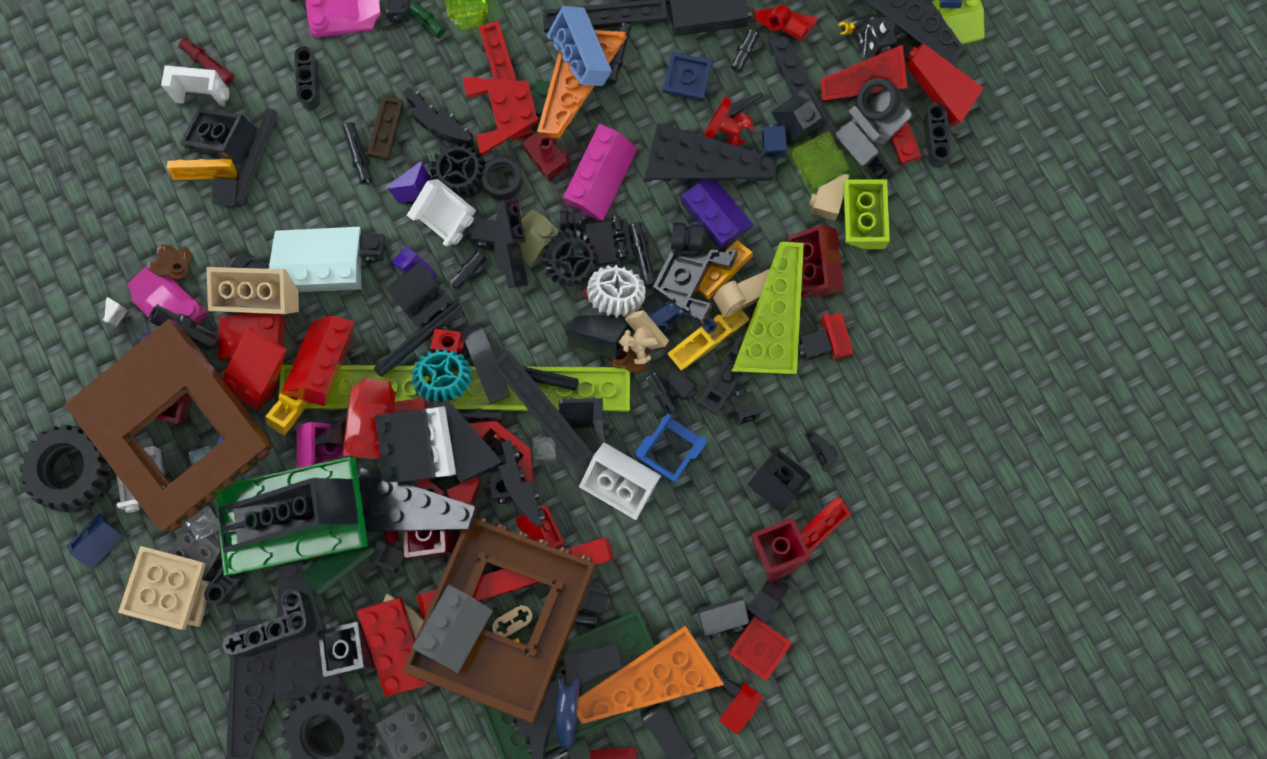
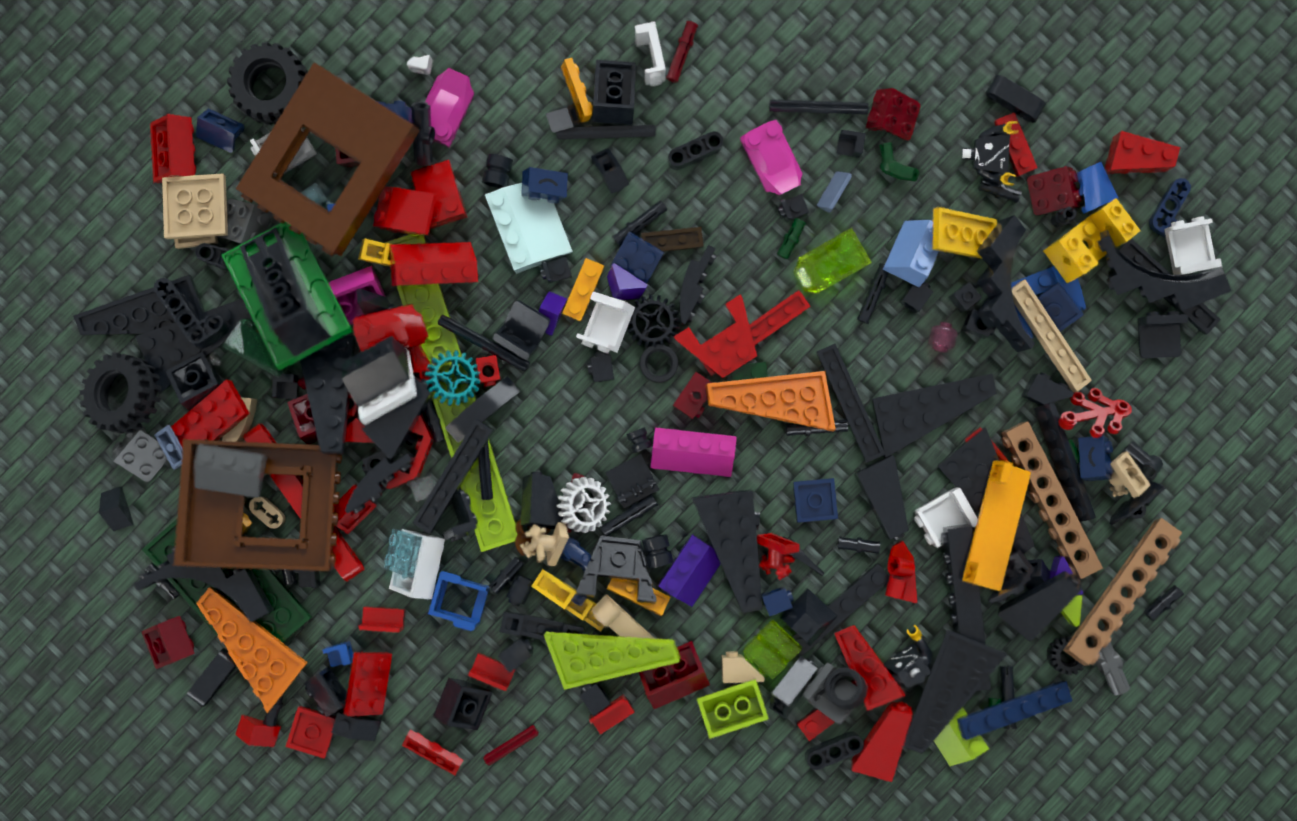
camera: 70 degrees right, 10 degrees up
reddish brown plate [147,244,191,281] -> none
clear slope [186,506,219,540] -> none
tan slope [207,267,299,314] -> none
black pin [448,250,487,291] -> none
black slope [494,200,528,289] -> none
olive slope [520,209,558,268] -> none
black gear [540,228,598,287] -> none
medium blue wedge [547,6,612,86] -> none
dark blue piece [556,677,581,749] -> none
dark red slope [751,517,811,582] -> none
black wing [804,430,839,471] -> none
none -> red slope [150,114,196,183]
none -> sand blue slope [154,425,183,470]
none -> blue panel [322,641,354,667]
none -> red plate [344,652,392,716]
none -> red panel [359,606,405,632]
none -> clear light blue plate [384,528,422,577]
none -> red panel [468,653,516,691]
none -> dark red axle [483,725,539,766]
none -> dark blue brick [521,167,568,203]
none -> light orange plate [562,258,605,322]
none -> black slope [591,148,630,194]
none -> dark blue plate [610,232,665,284]

